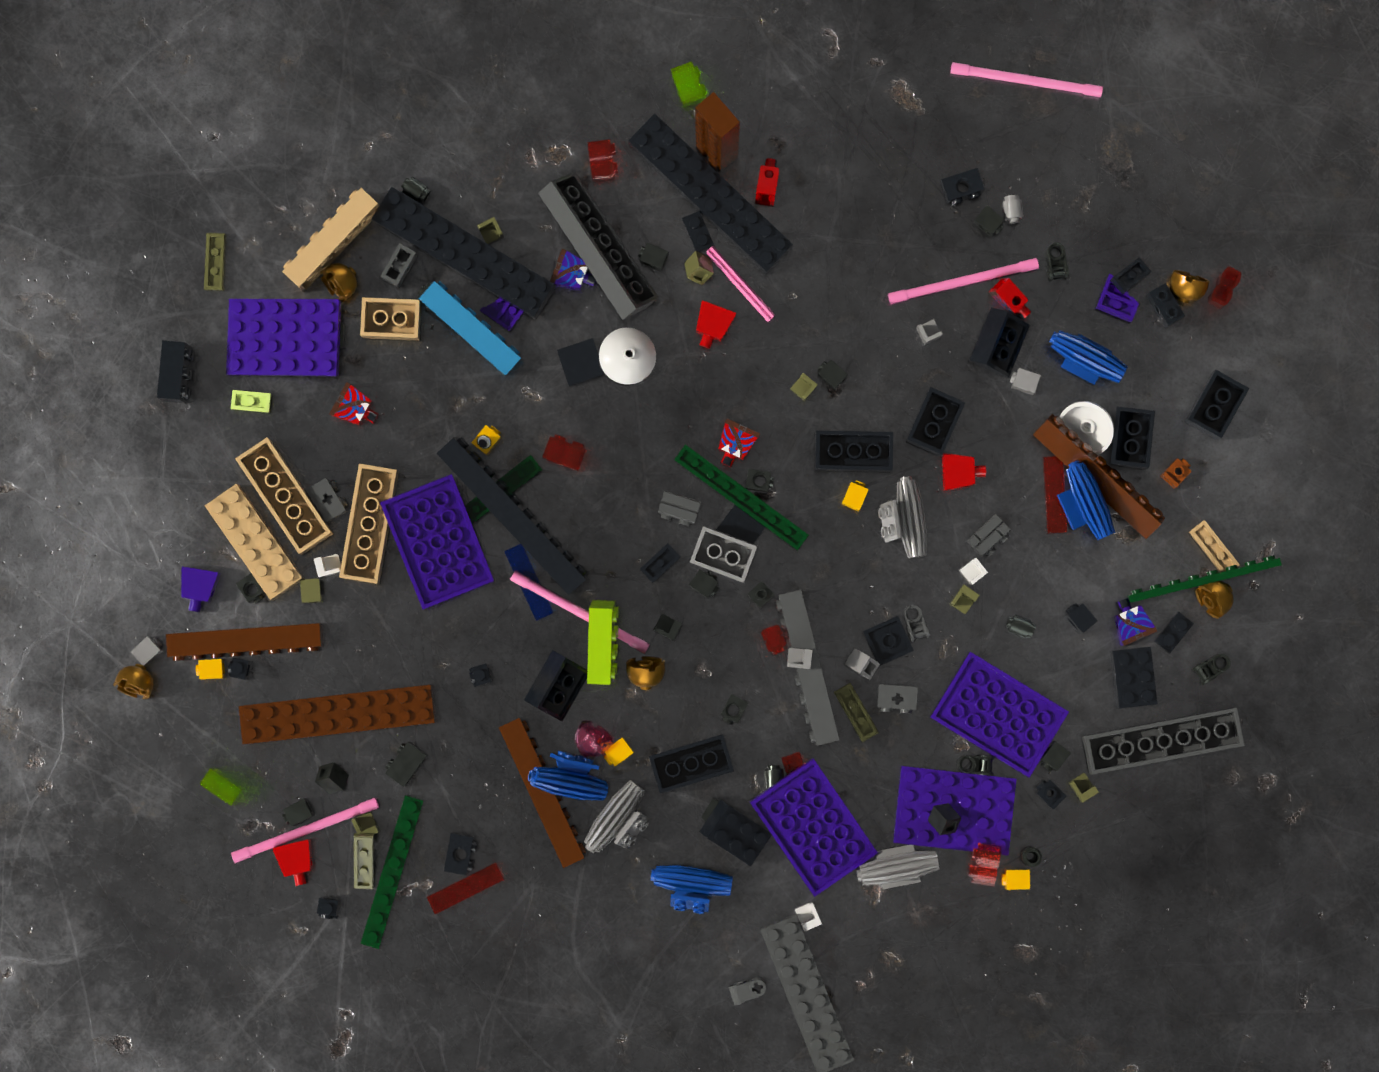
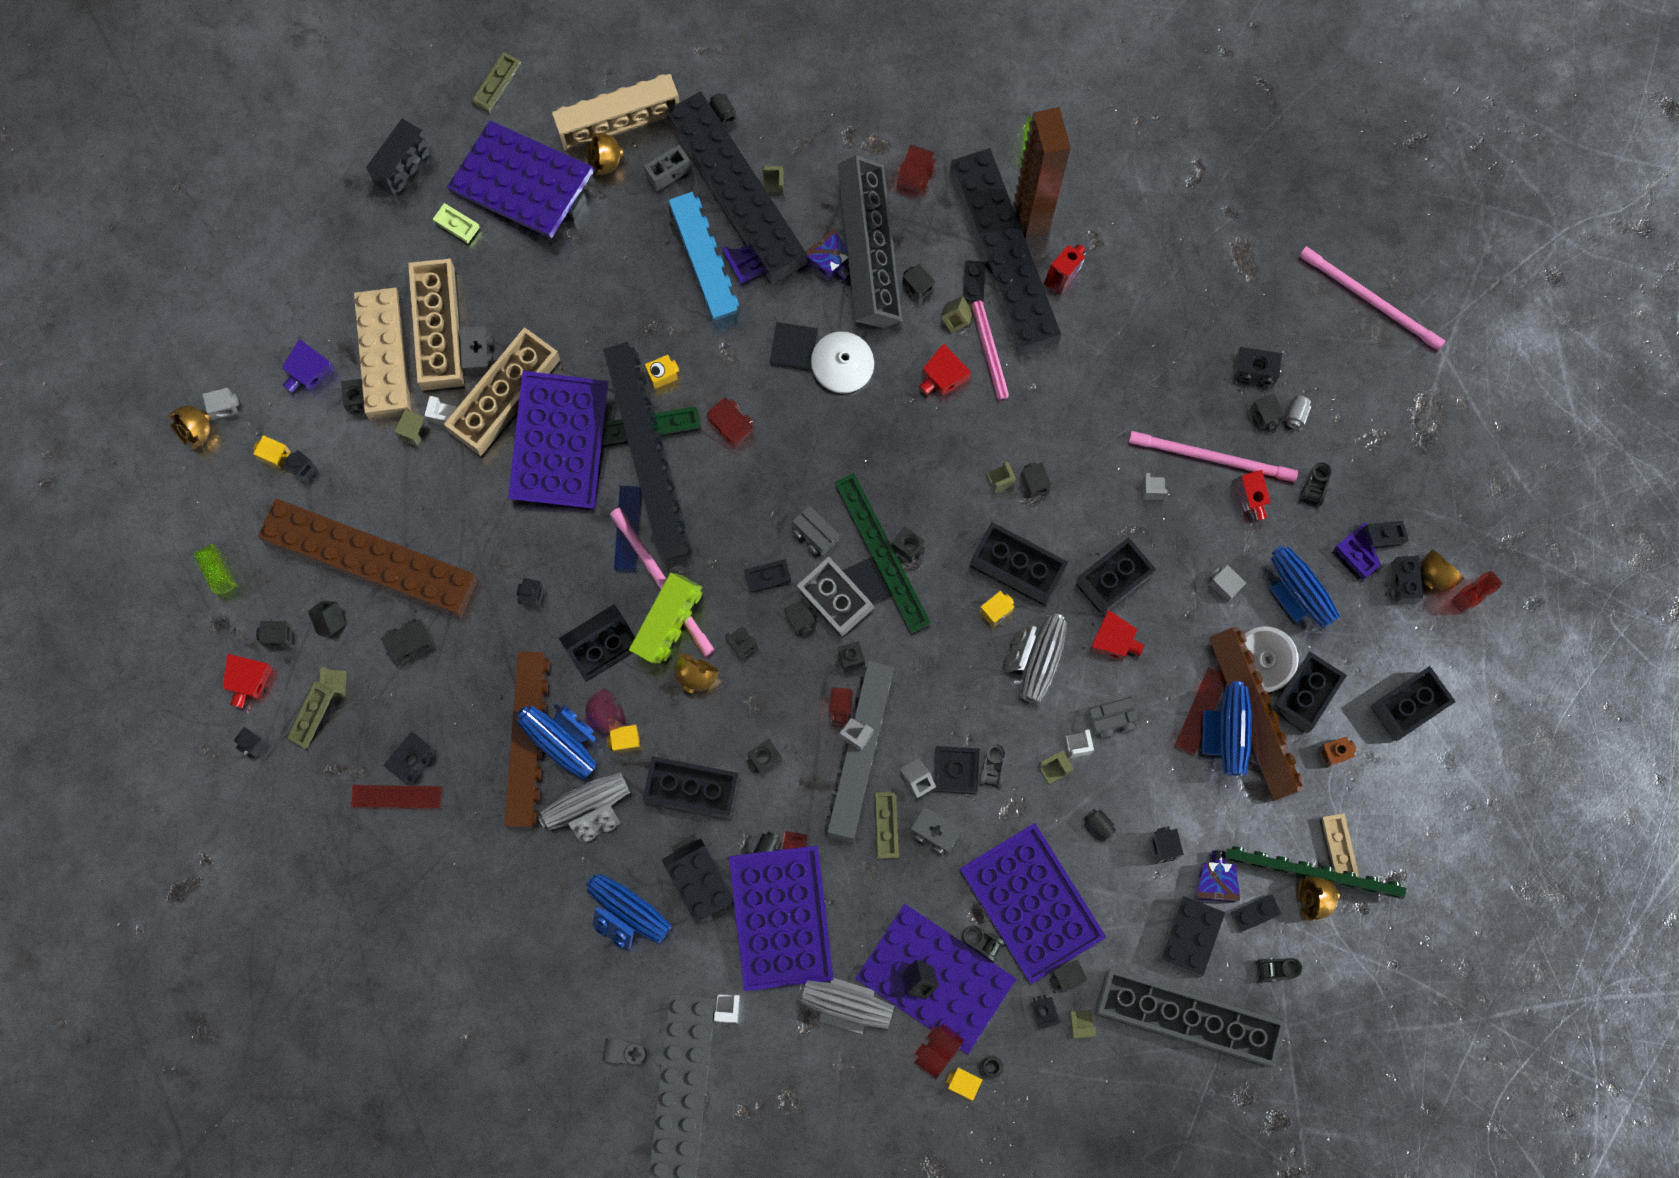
camera: 20 degrees right, 10 degrees down
reddish brown brick [166,623,323,661] -> none
bright pink piece [231,797,379,863] -> none
torso [329,382,379,426] -> none
tan brick [360,297,422,341] -> none
dark green plate [360,795,424,949] -> none
torso [718,419,760,467] -> none
black slope [970,307,1030,378] -> none

